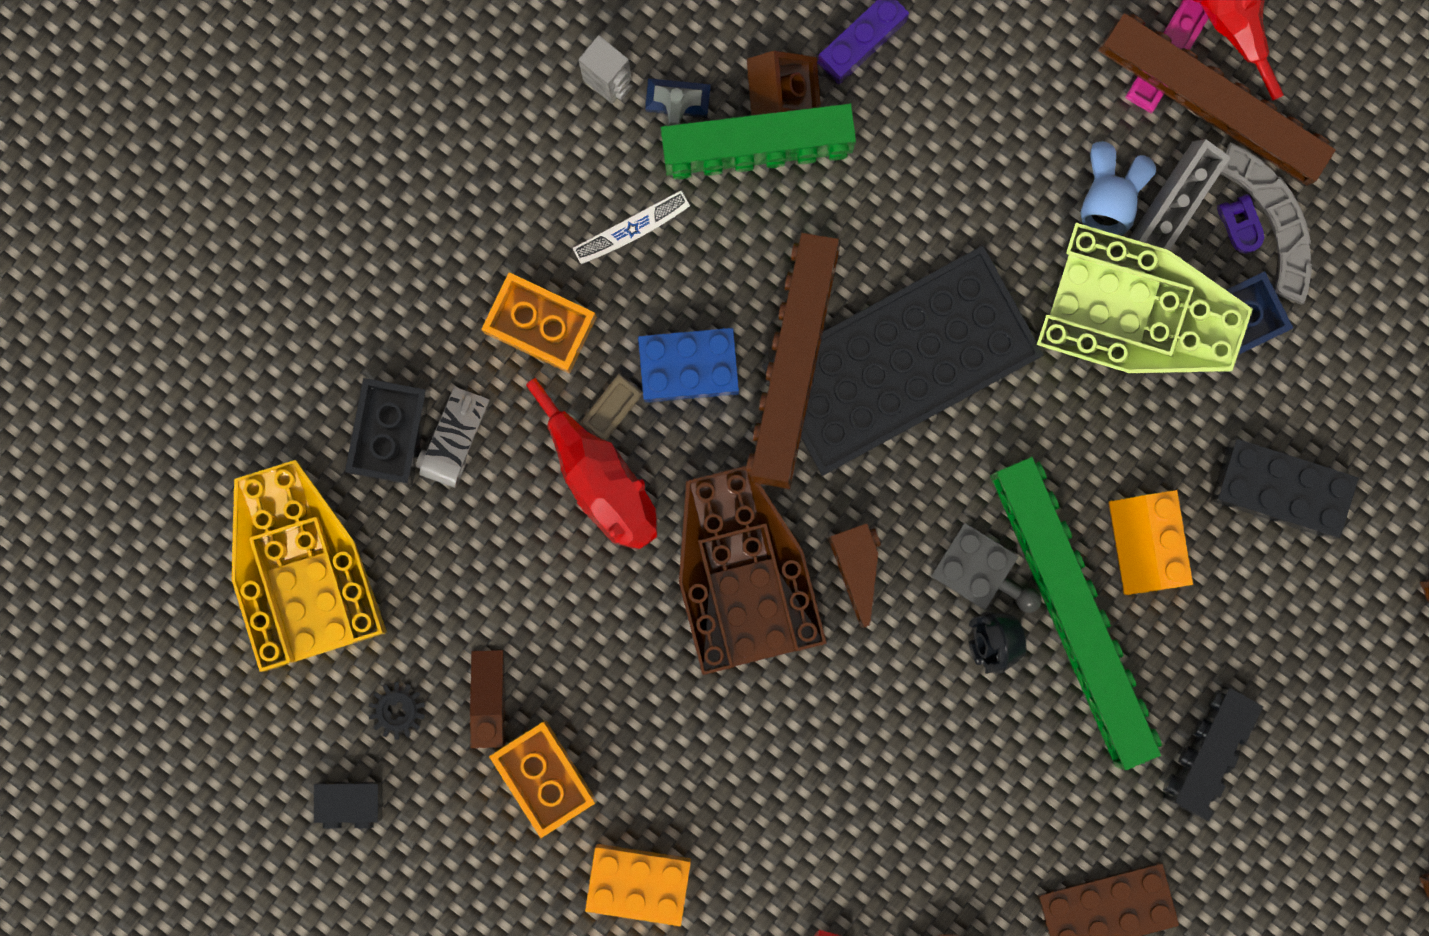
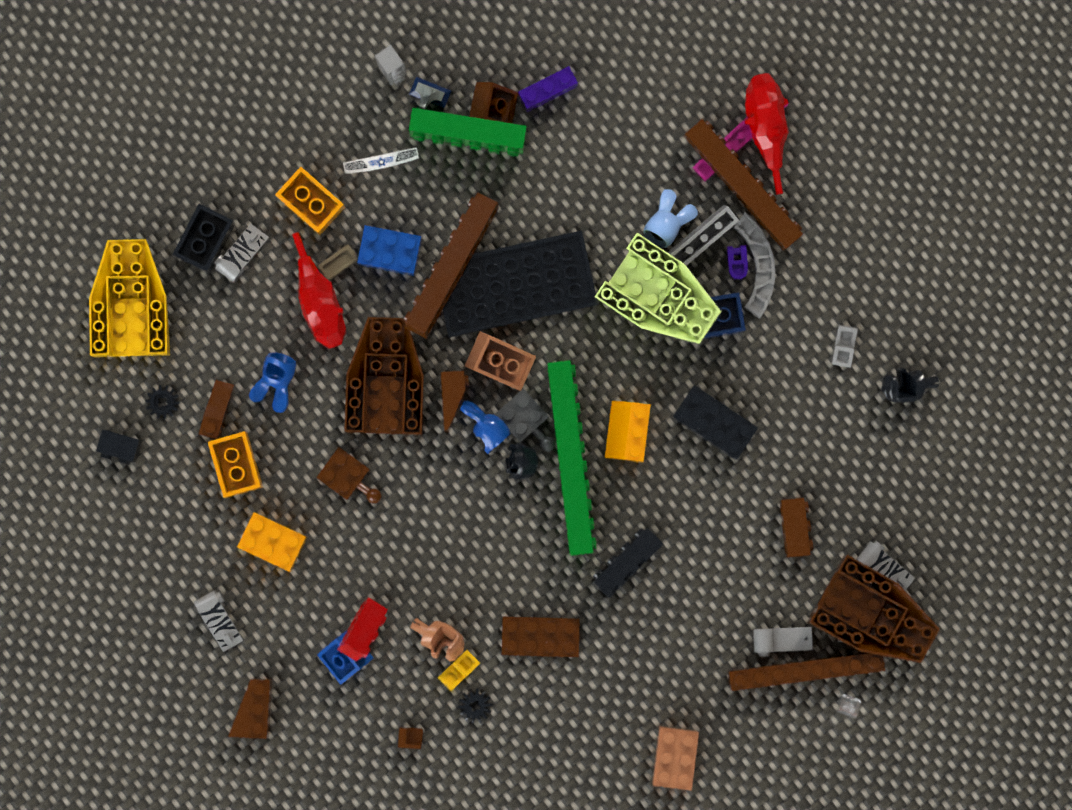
camera: 15 degrees right, 0 degrees up
none -> blue piece [249,352,296,413]
none -> reddish brown plate [316,447,382,504]
none -> blue piece [460,401,510,454]
none -> nougat slope [465,332,536,391]

